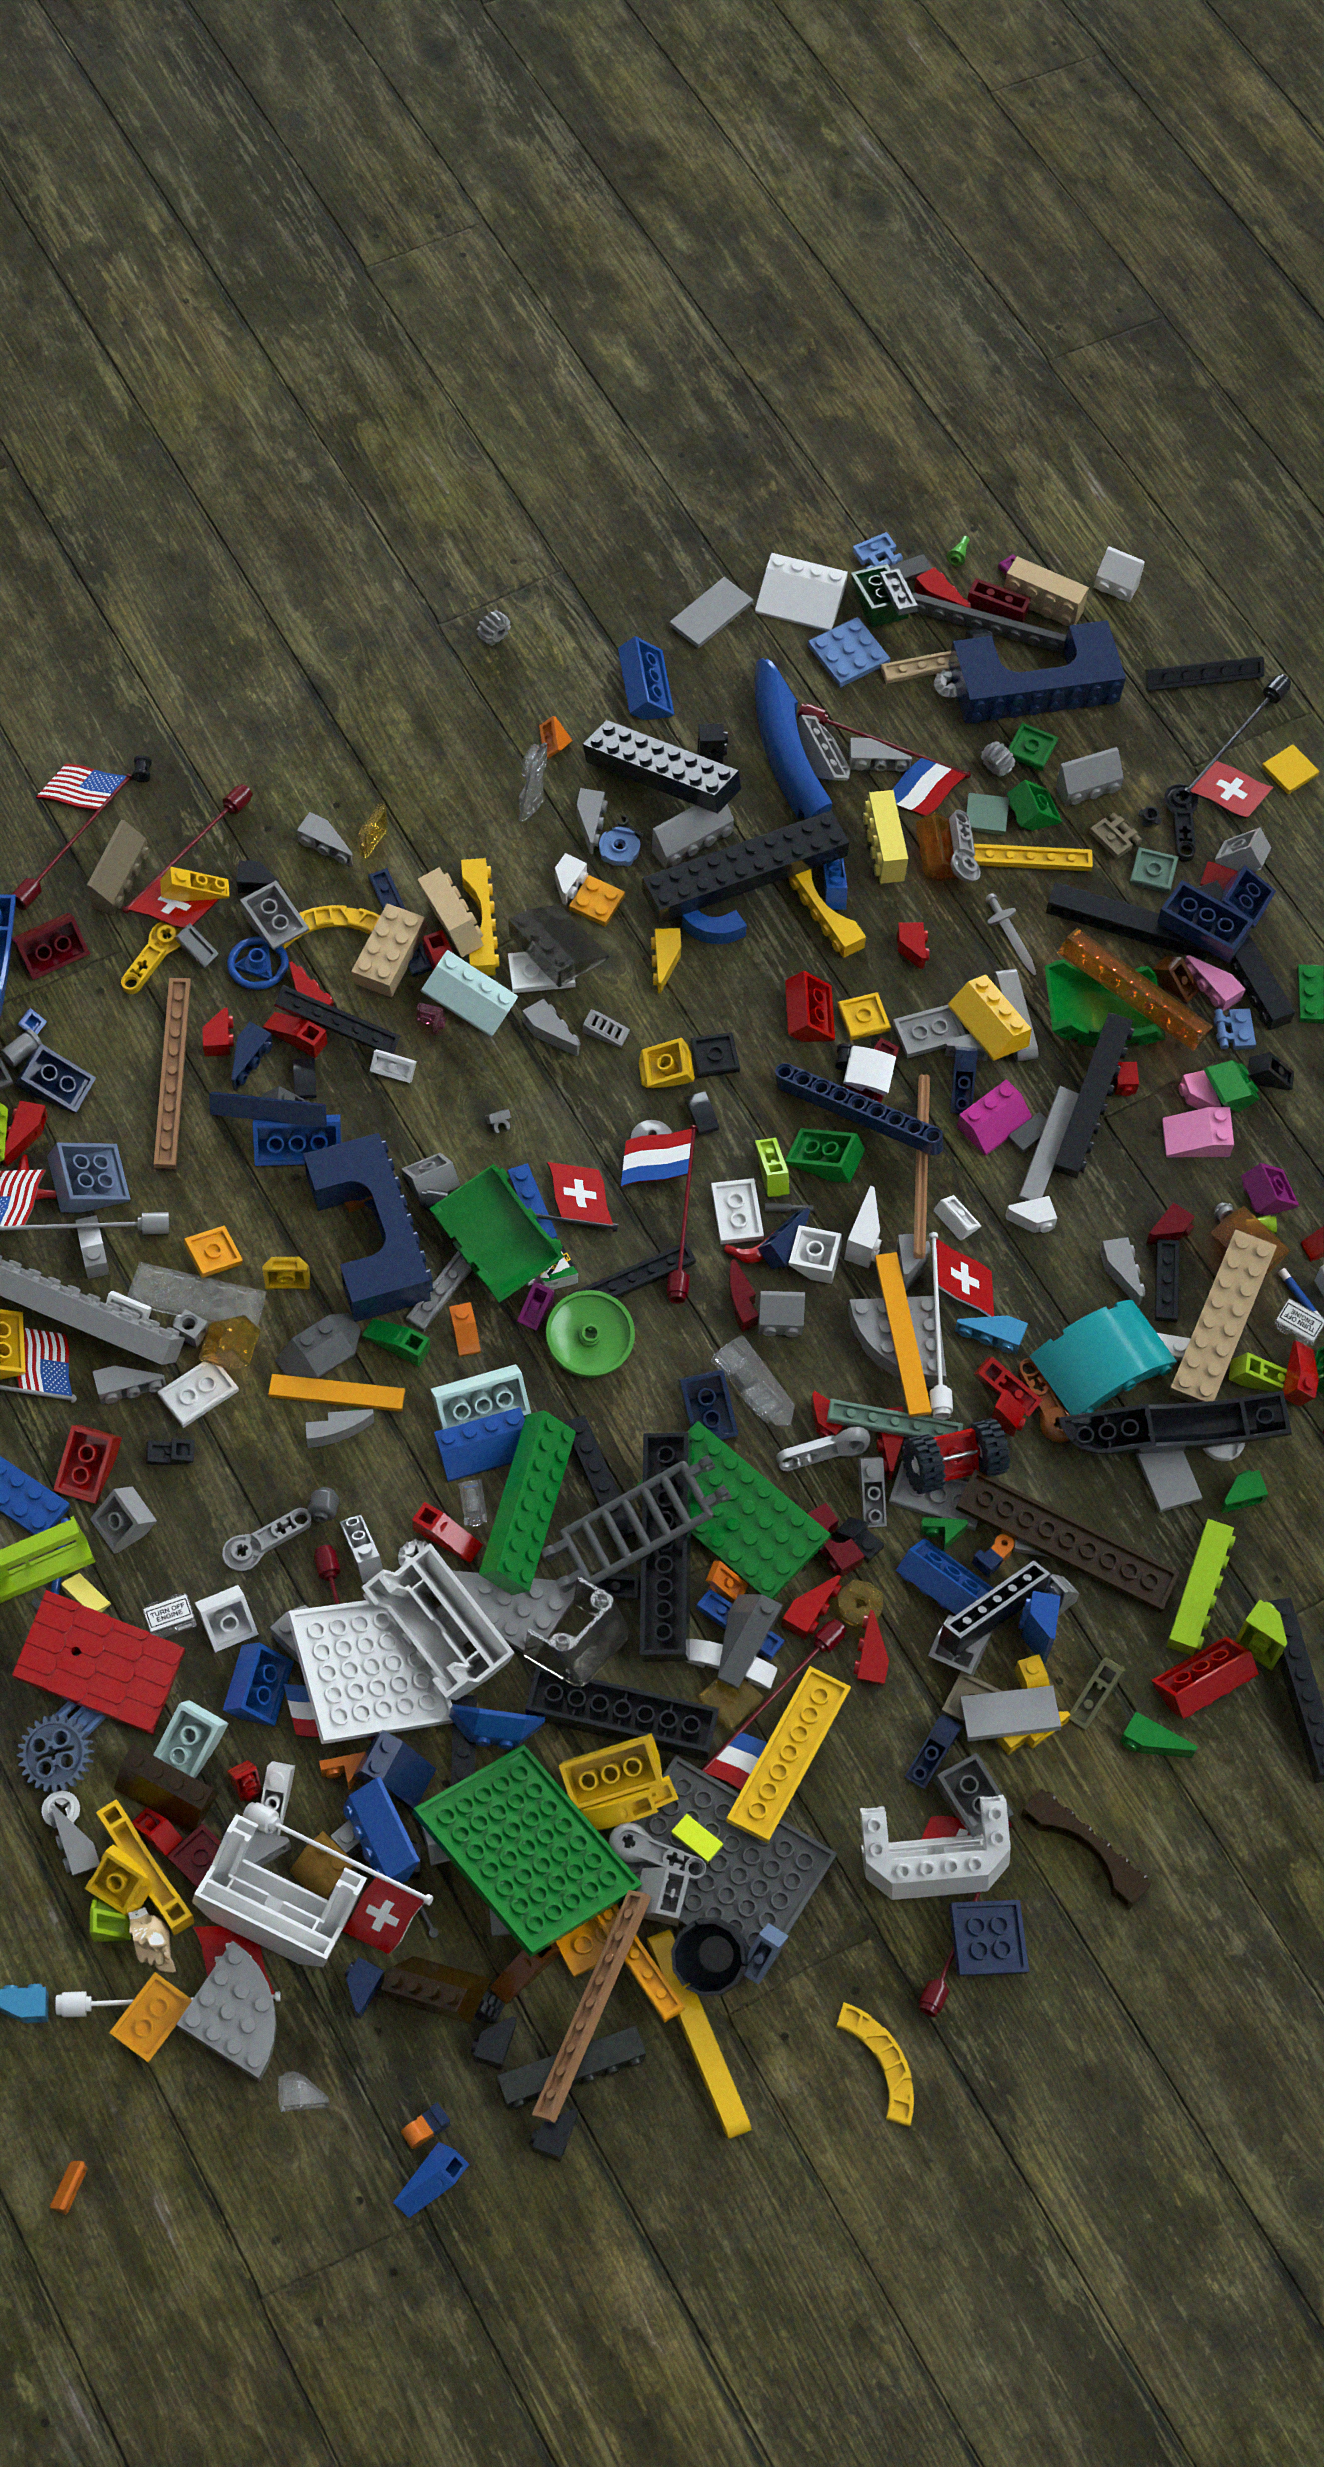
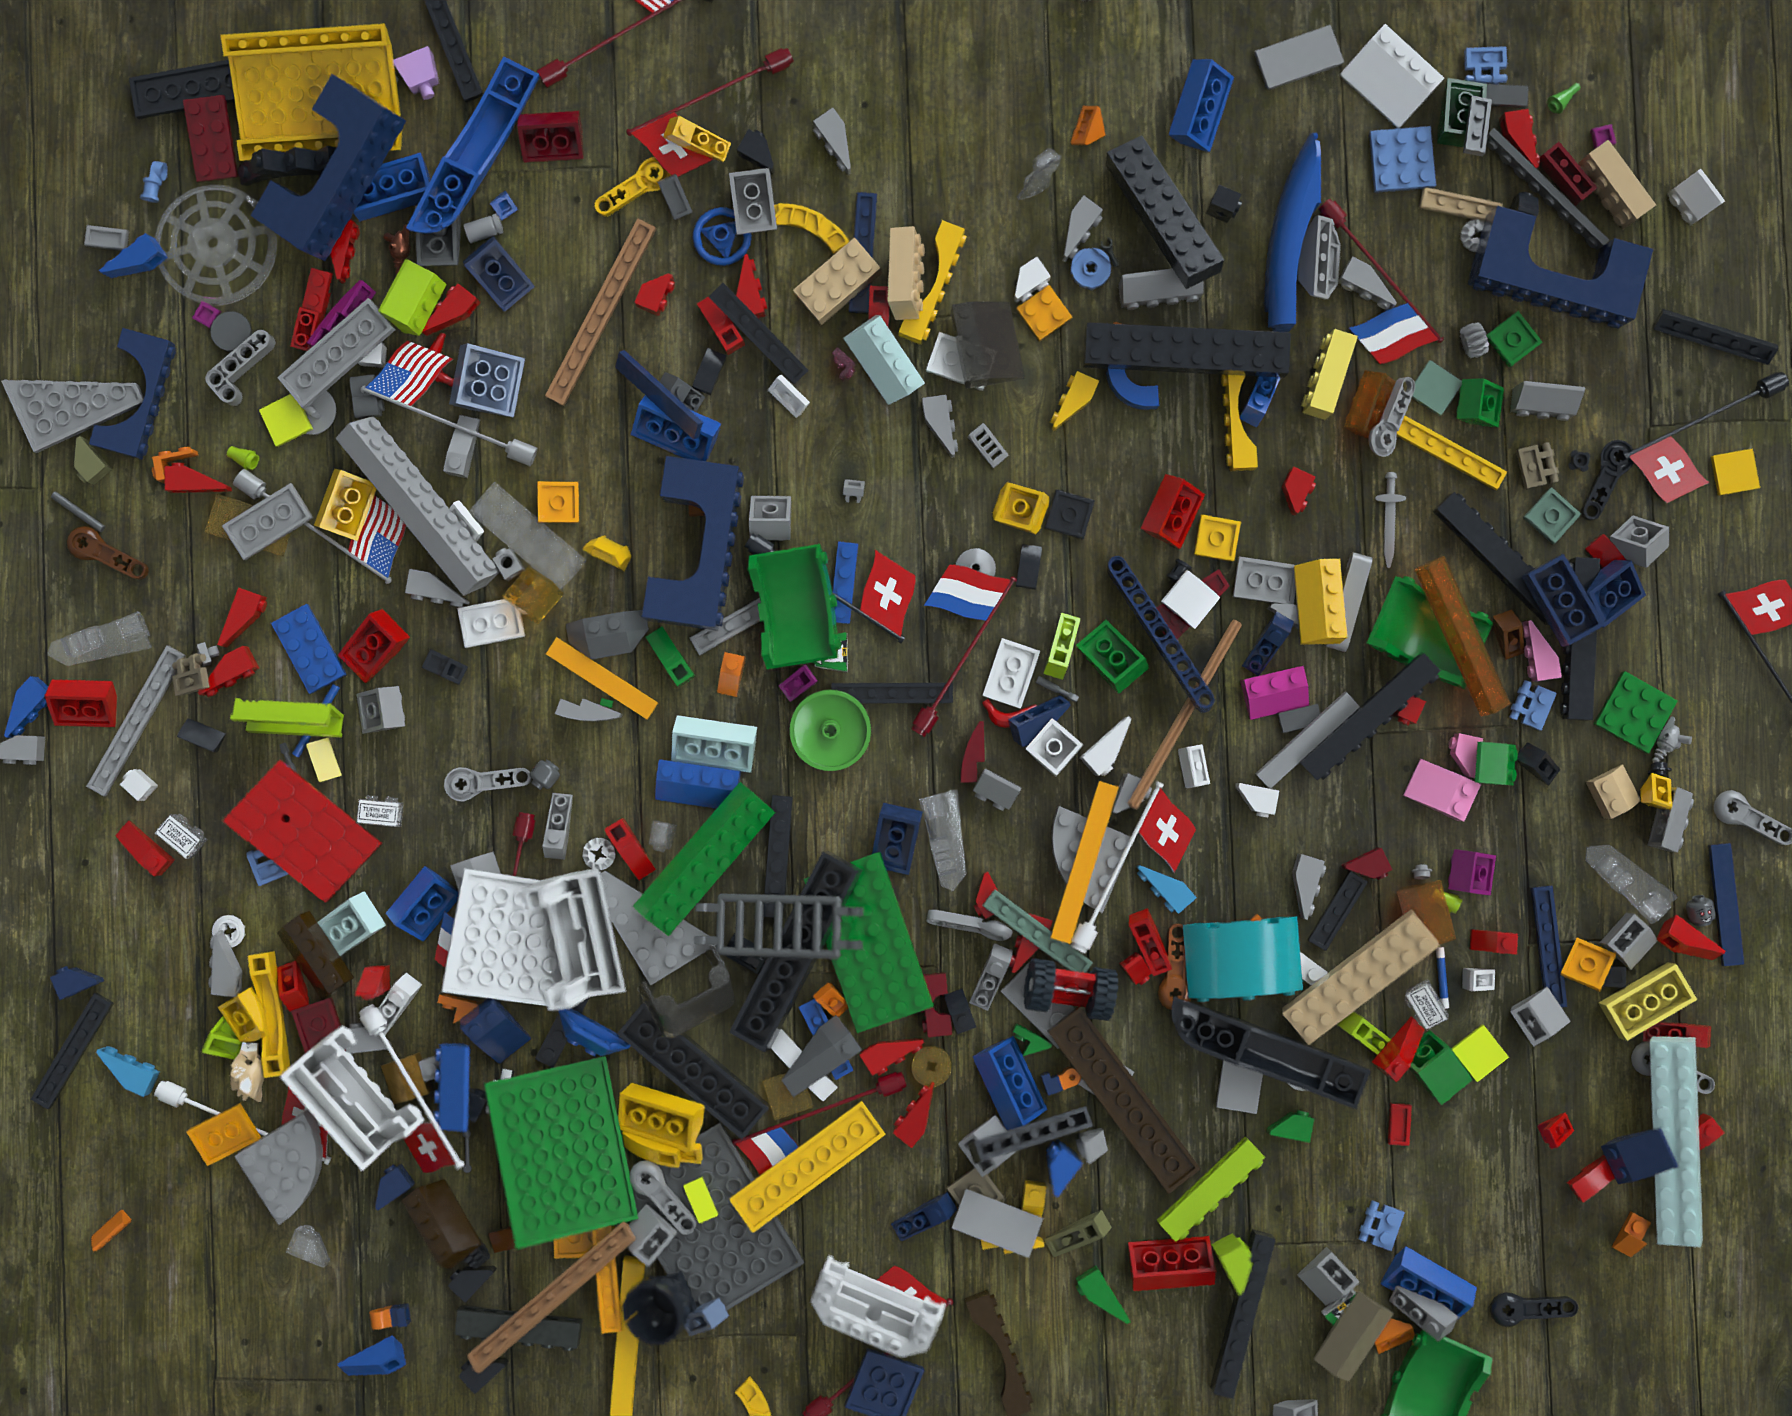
camera: 25 degrees right, 25 degrees up
sand blue gear [17,1715,94,1792] -> none
dark tan slope [87,819,150,915] -> none
white slope [195,1585,259,1652] -> none
dark blue slope [232,1022,273,1091] -> none
clear yellow plate [358,802,388,858] -> none
dark grey slope [933,1753,1014,1838] -> none

